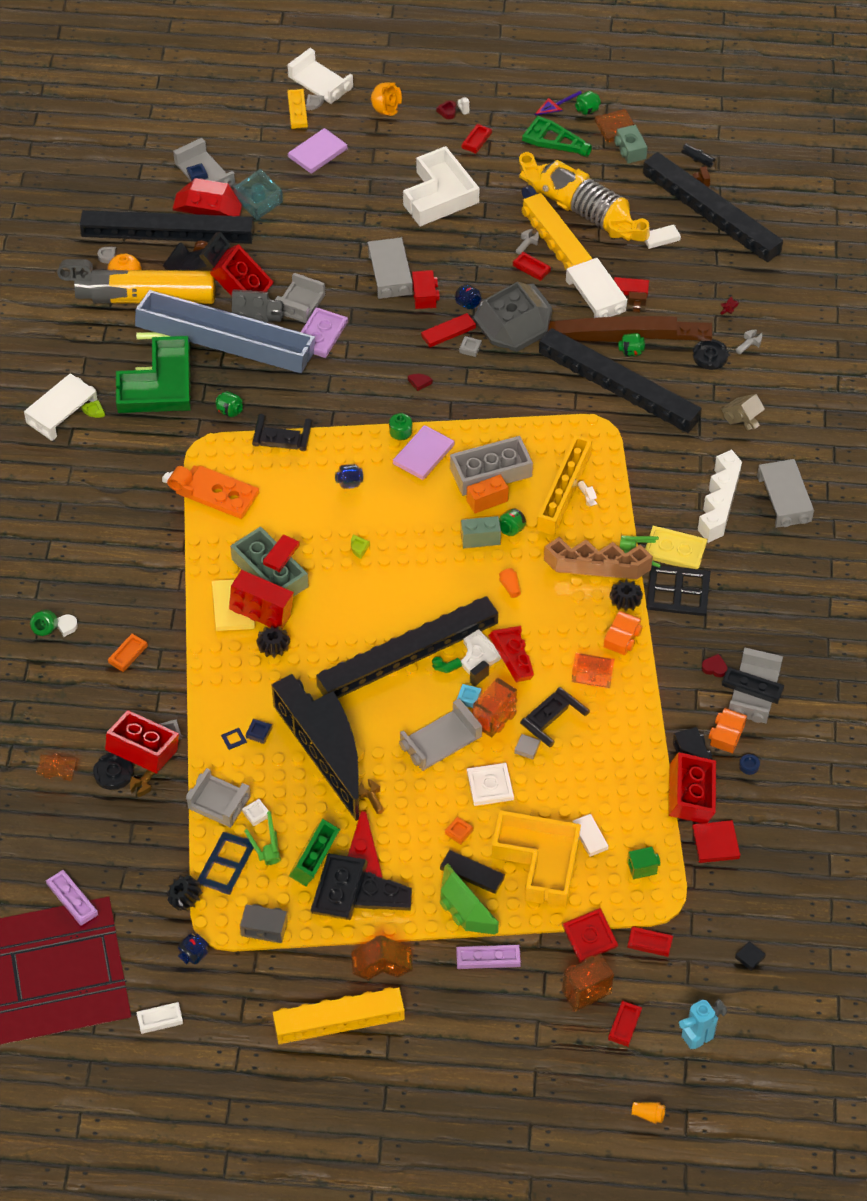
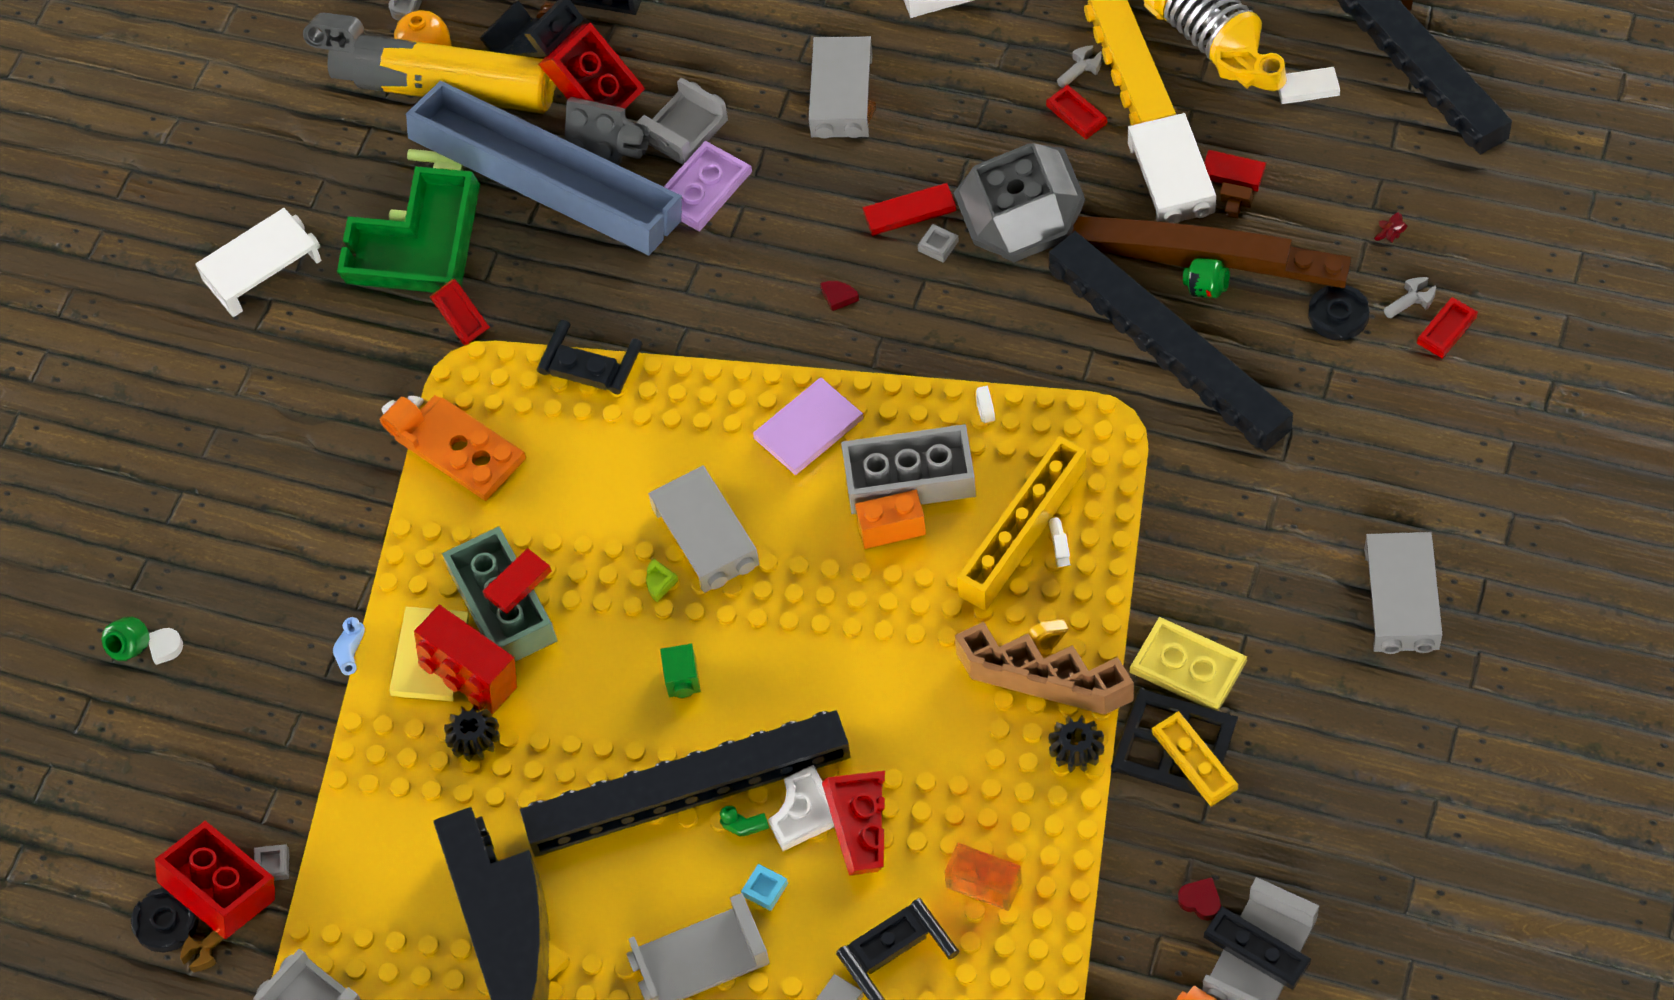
camera: 20 degrees right, 5 degrees up
clear orange hips [37,753,77,780] -> none
lime tile [81,400,105,418] -> none
orange tile [108,634,148,672] -> none
green head [215,391,243,418] -> none
dark blue tile [221,728,247,750] -> none
dark blue tile [246,719,272,744] -> none
clear blue head [335,464,363,489] -> none
green head [389,413,412,440] -> none
red brick [412,270,440,309] -> none
clear blue head [455,284,481,310] -> none
sand green brick [461,516,501,548] -> none
tile [470,661,489,687] -> none
clear orange brick [473,678,517,738] -> none
green head [499,509,526,536] -> none
orange cone [499,568,521,598] -> none
orange brick [604,611,643,655] -> none
bright green plant [620,535,660,568] -> none
white brick [698,450,742,543] -> none
dark tan brick [721,394,765,431] -> none
none -> light blue arm [333,617,365,675]
none -> red tile [429,279,490,345]
none -> light grey panel [648,465,760,593]
none -> green brick [660,643,701,698]
none -> white tile [976,385,995,423]
none -> yellow tile [1028,620,1069,653]
none -> yellow tile [1152,711,1238,807]
none -> red tile [1417,297,1478,359]

